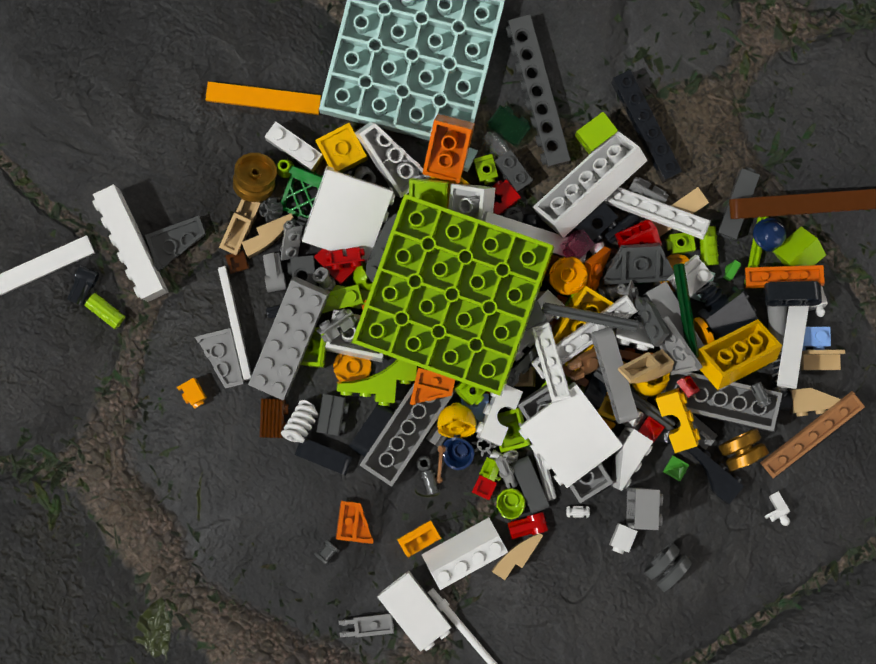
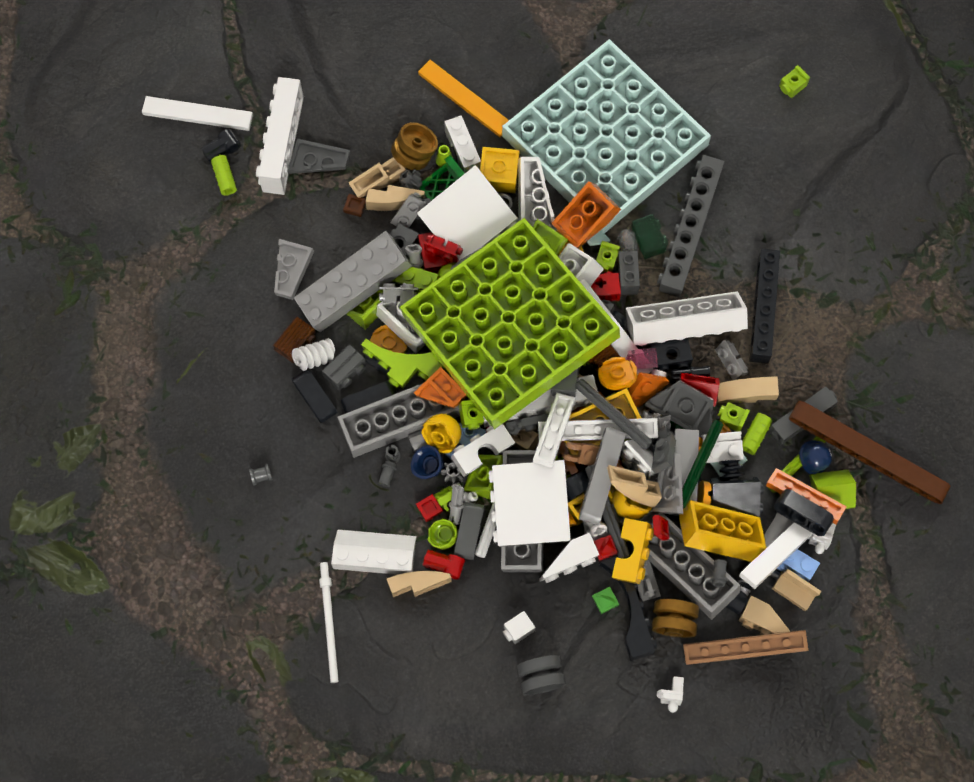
camera: 35 degrees right, 15 degrees down
light orange brick [177,378,207,409] -> none
white tile [218,266,252,381] -> none
light grey piece [263,253,287,292] -> none
orange wing [336,501,373,544] -> none
light grey hinge [339,613,394,637] -> none
white slope [377,571,451,651] -> none
light orange hinge [397,520,441,557] -> none
medium nougat hinge [435,445,446,484] -> none
white piece [566,506,590,518] -> none
lime piece [575,112,618,155] -> none
white tile [604,187,711,240] -> none
light grey brick [626,487,663,530] -> none
bright green tile [723,260,741,281] -> none

